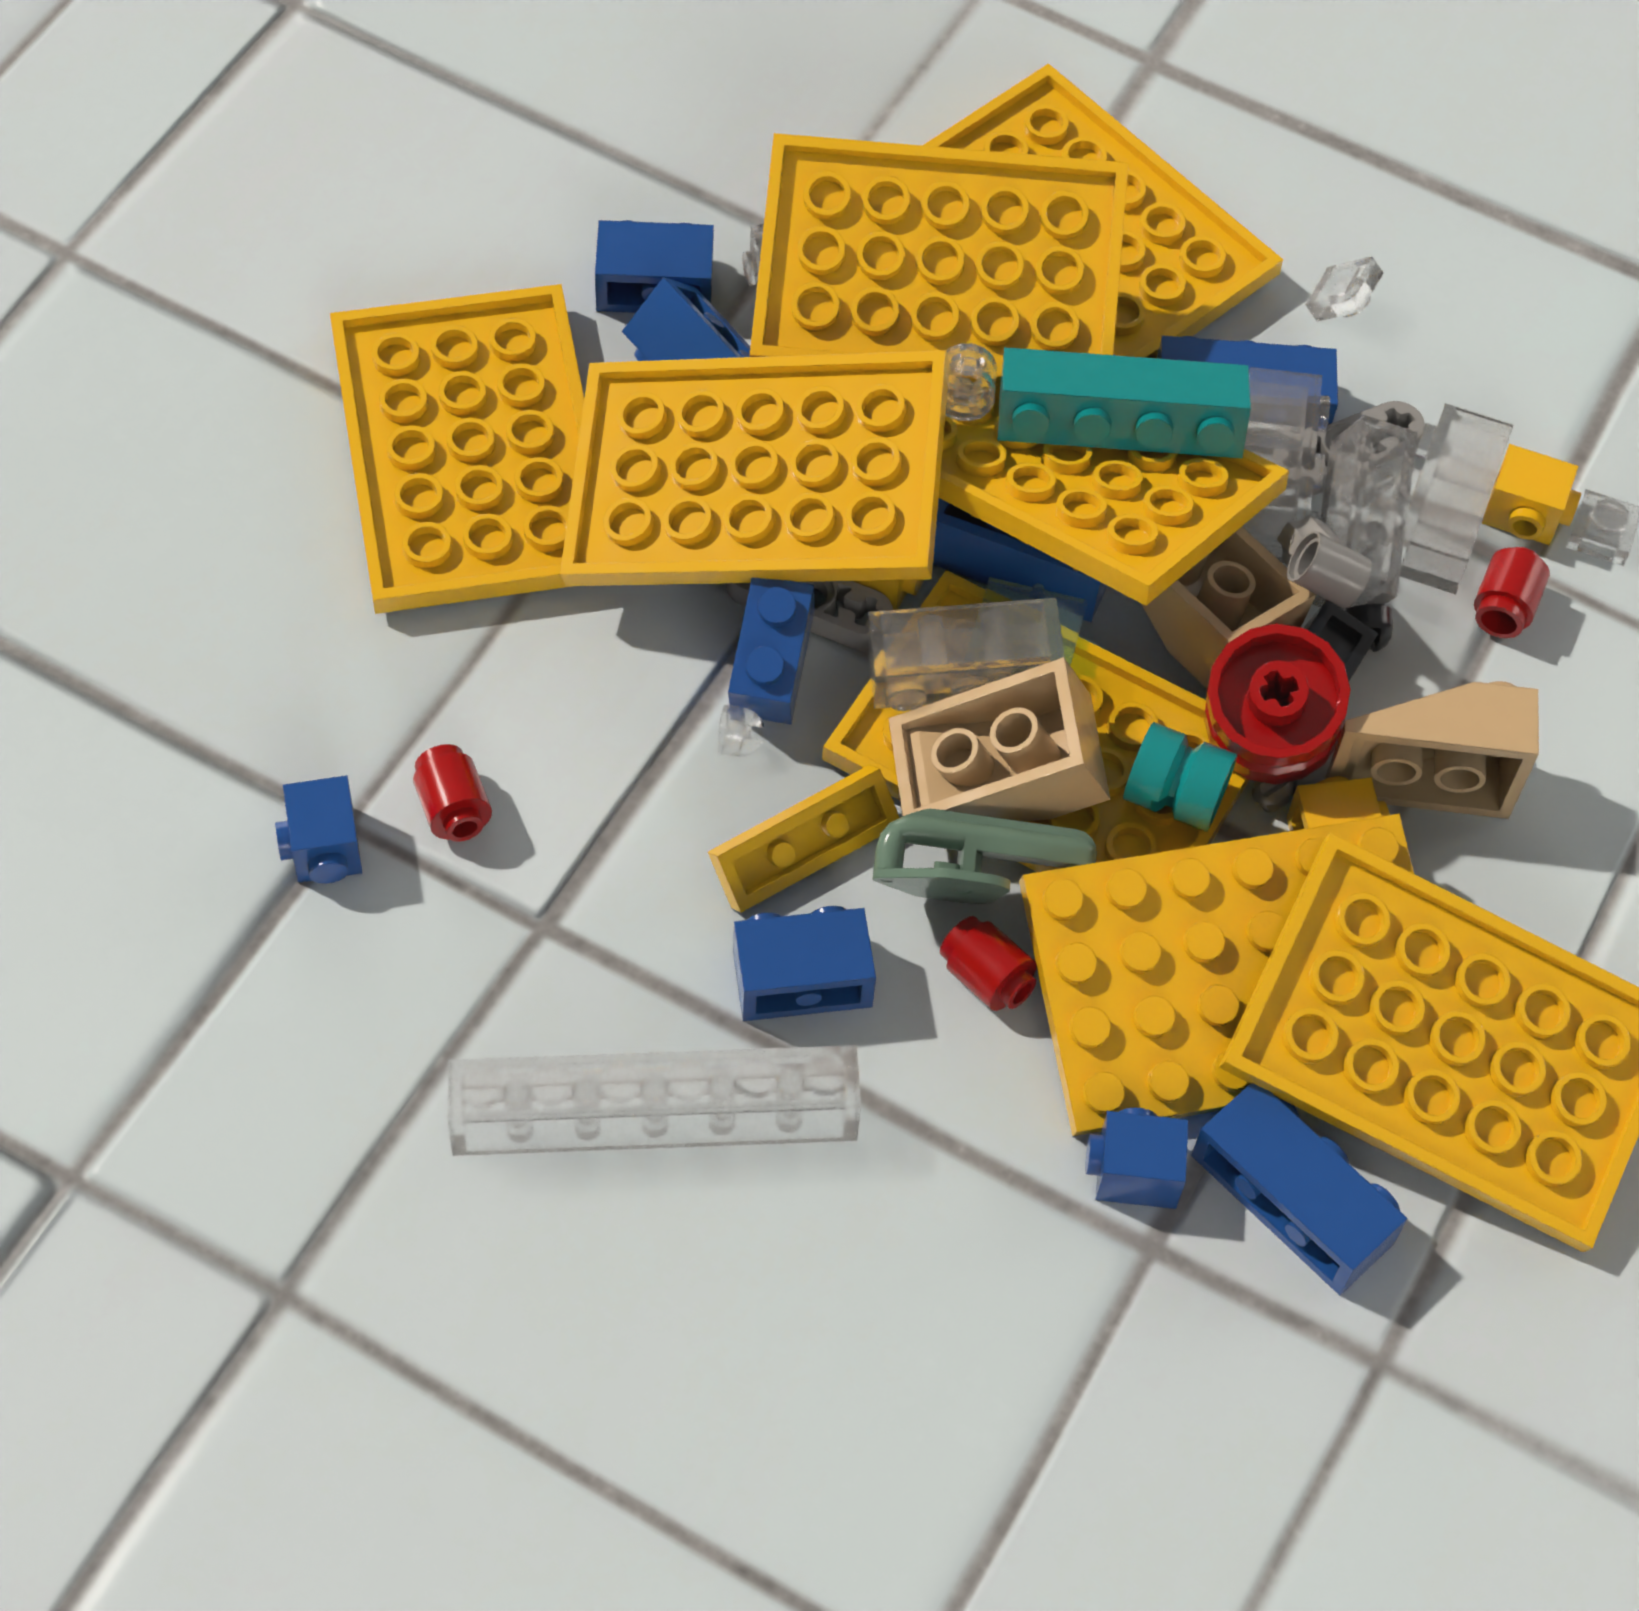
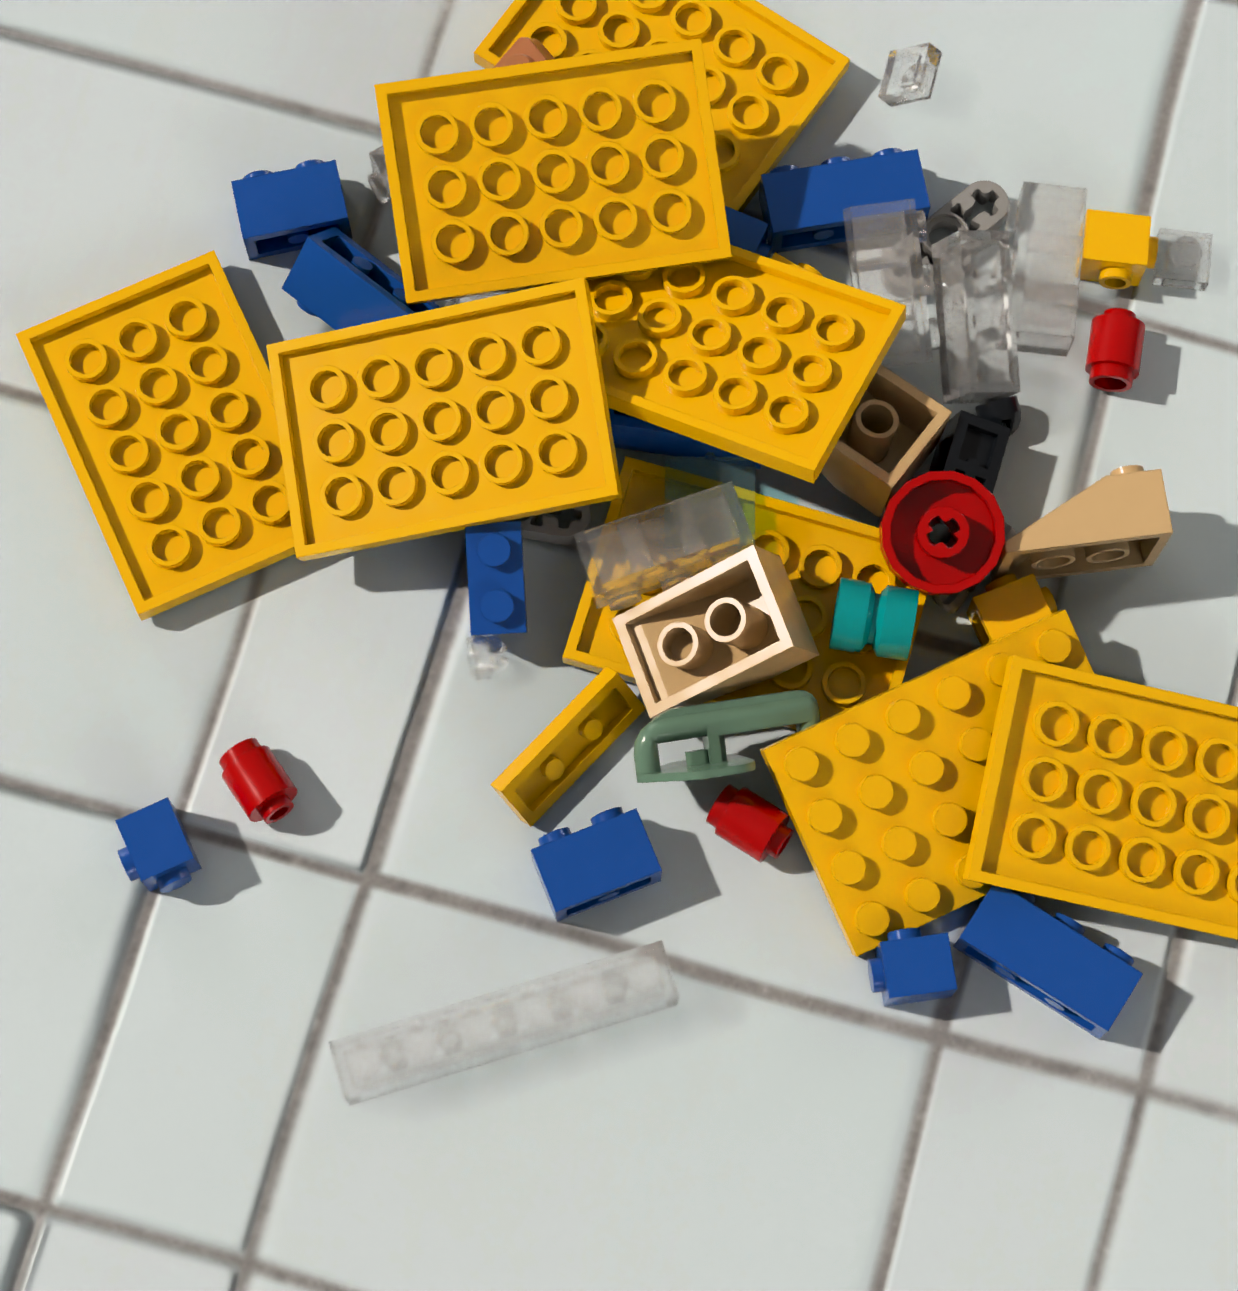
camera: 10 degrees left, 15 degrees up
clear wheel [946,343,997,421] -> none
teal brick [997,347,1251,458] -> none
light grey piece [1277,515,1372,608] -> none

